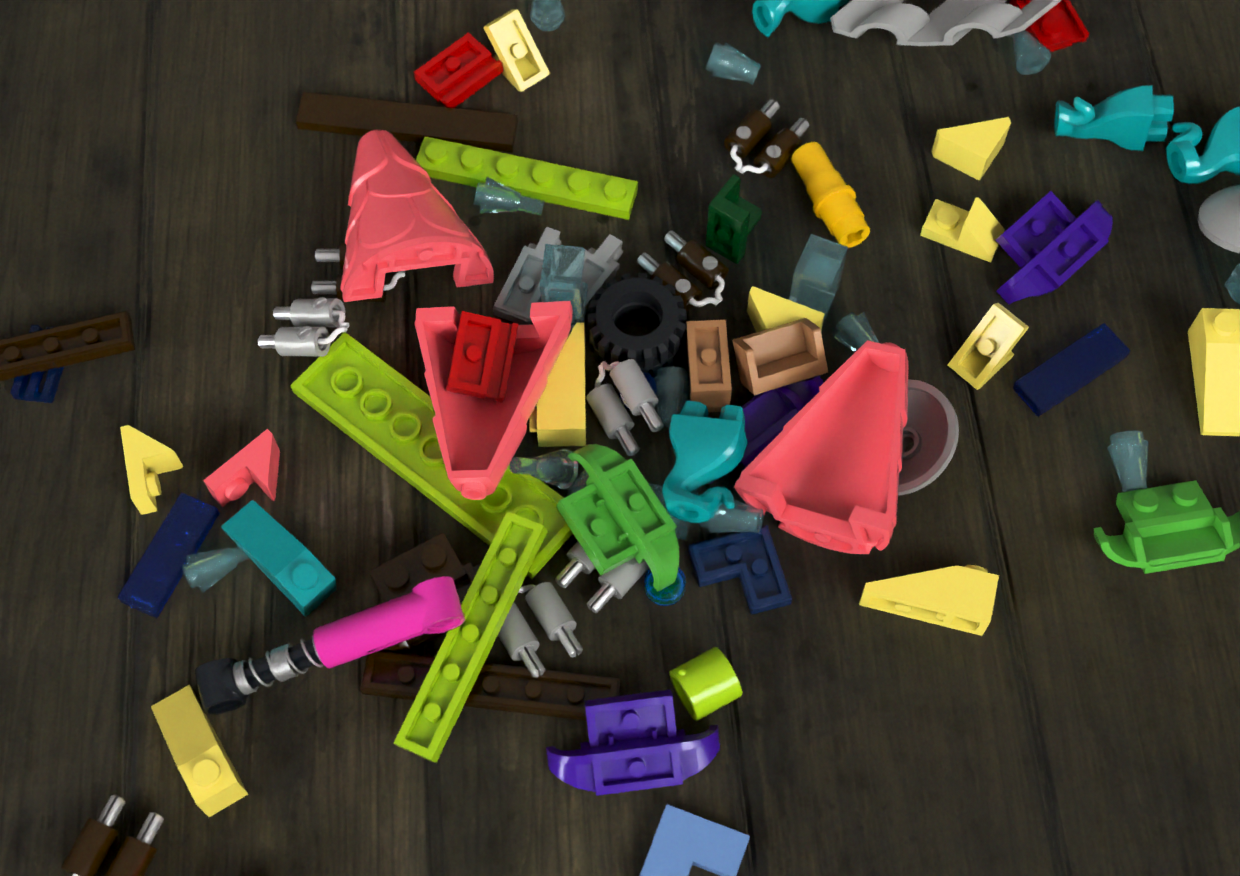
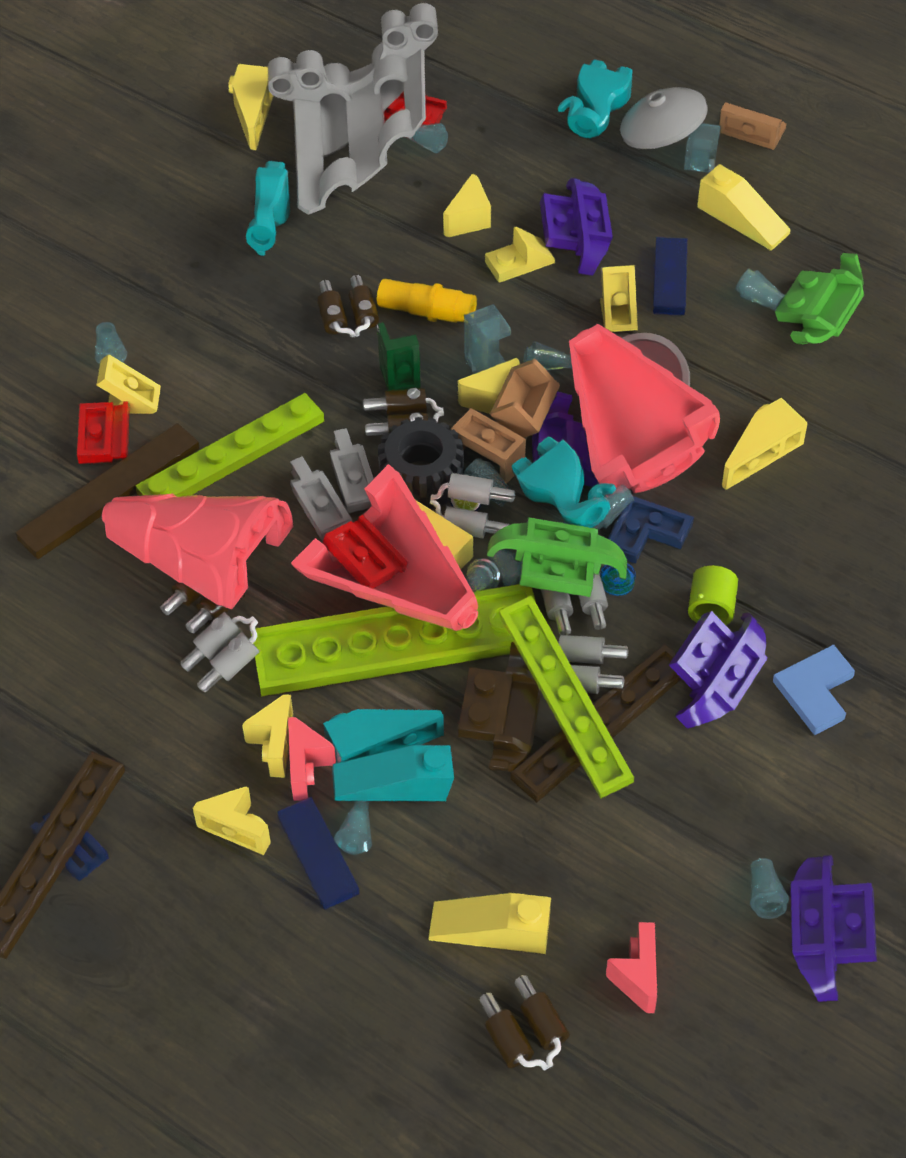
camera: 50 degrees left, 10 degrees down
piece [195,577,465,715] -> none
clear light blue cone [474,177,544,215] -> none
clear light blue panel [540,244,588,327] -> none
clear light blue cone [705,42,761,84] -> none
teal hips [1054,85,1174,151] -> none
none -> light yellow slope [242,695,293,778]
none -> teal slope [323,709,444,763]

